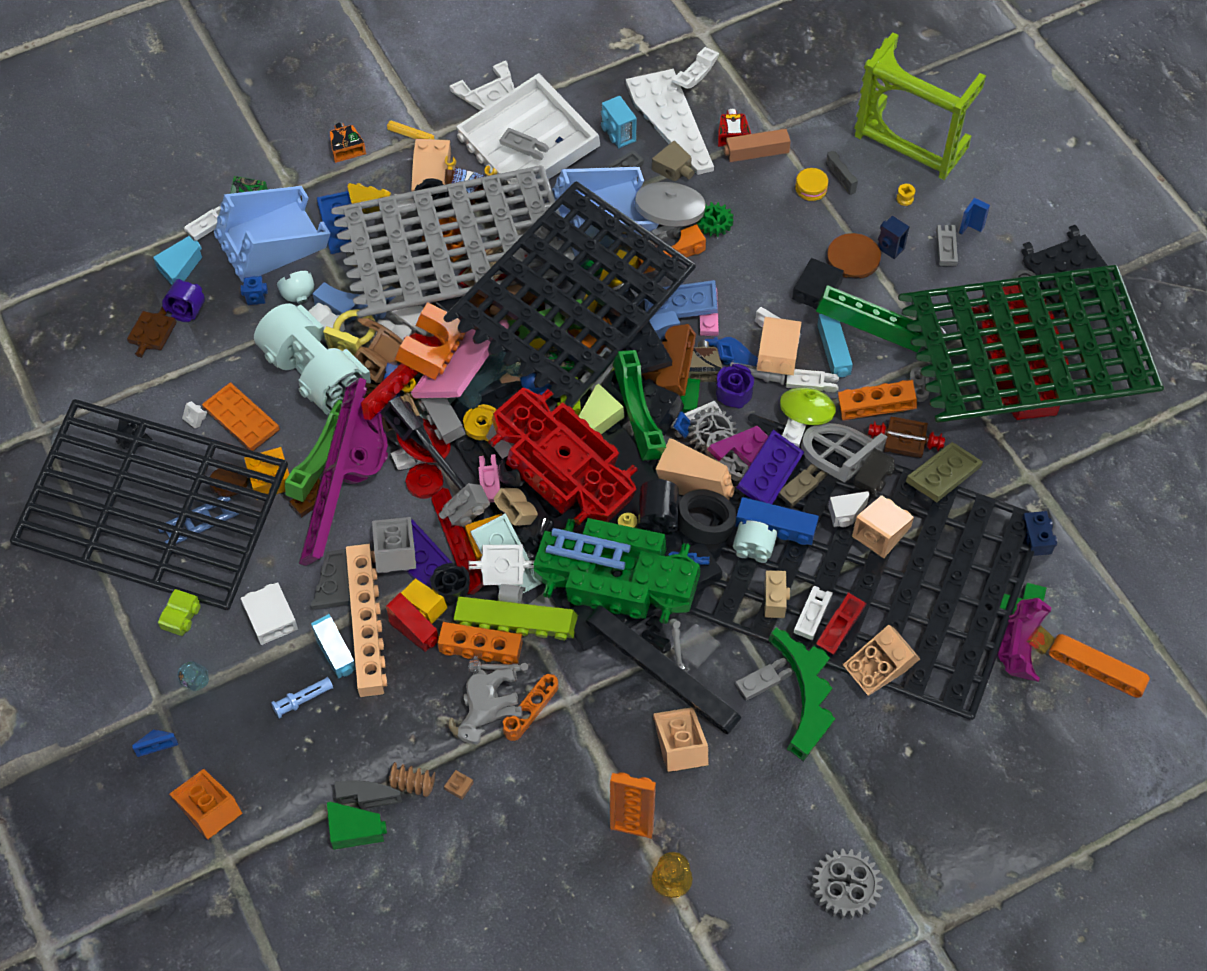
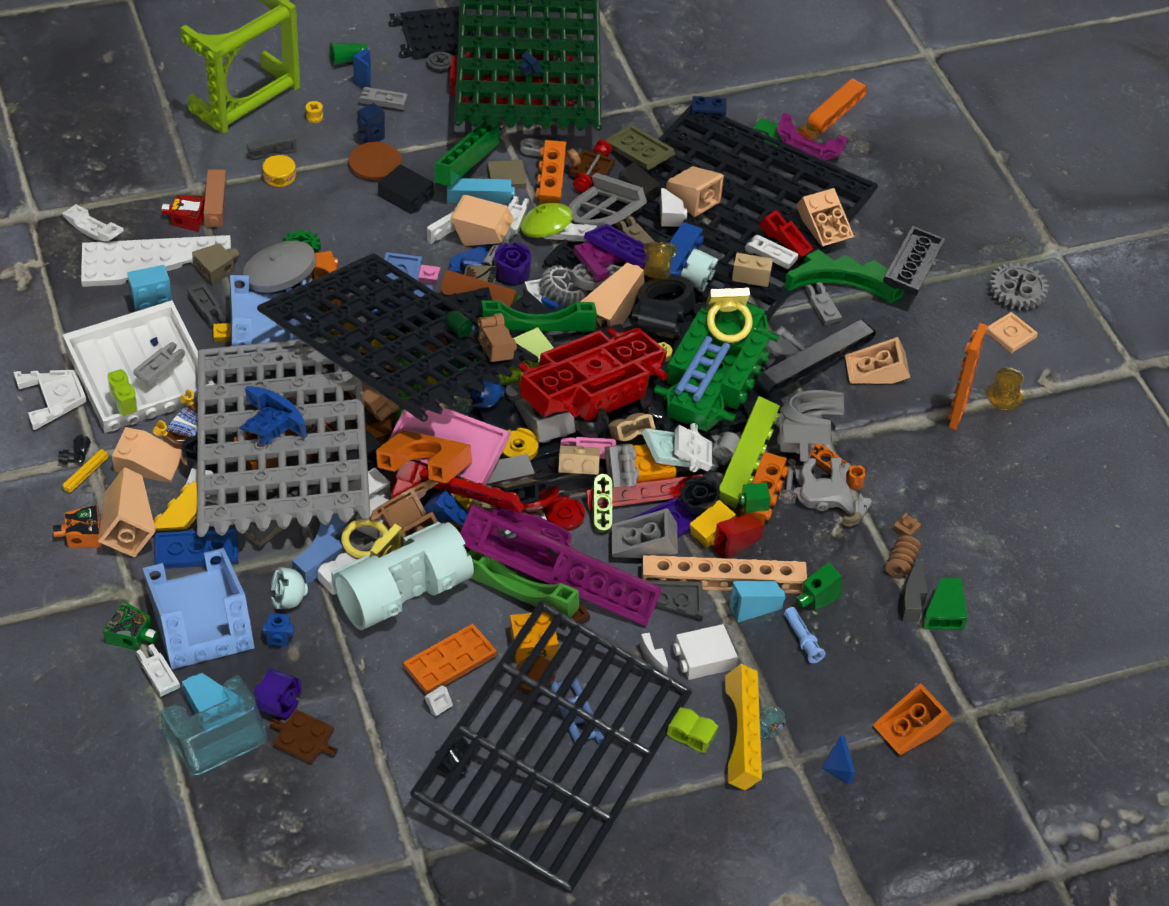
camera: 85 degrees left, 10 degrees down
none -> black piece [58,435,91,465]
none -> light nougat slope [98,467,155,558]
none -> lime brick [107,369,137,416]
none -> clear light blue windscreen [160,674,267,775]
none -> blue hinge [239,407,290,445]
none -> blue slope [245,386,307,439]
none -> green plant [329,42,368,66]
none -> dark green brick [445,311,473,337]
none -> medium nougat hinge [478,313,517,362]
none -> dark tan tile [488,160,527,189]
none -> dark blue tile [519,51,542,76]
none -> tan brick [559,445,600,475]
none -> medium nougat tile [565,149,581,167]
none -> beam [593,474,612,533]
none -> white slope [640,633,668,675]
none -> clear yellow piece [643,242,678,279]
none -> light yellow tile [706,288,753,343]
none -> yellow arch [725,664,762,790]
none -> green brick [739,482,771,513]
none -> light grey piece [776,390,844,461]
none -> green torso [796,562,842,610]
none -> black plate [883,226,945,296]
none -> light nougat tile [986,312,1038,353]

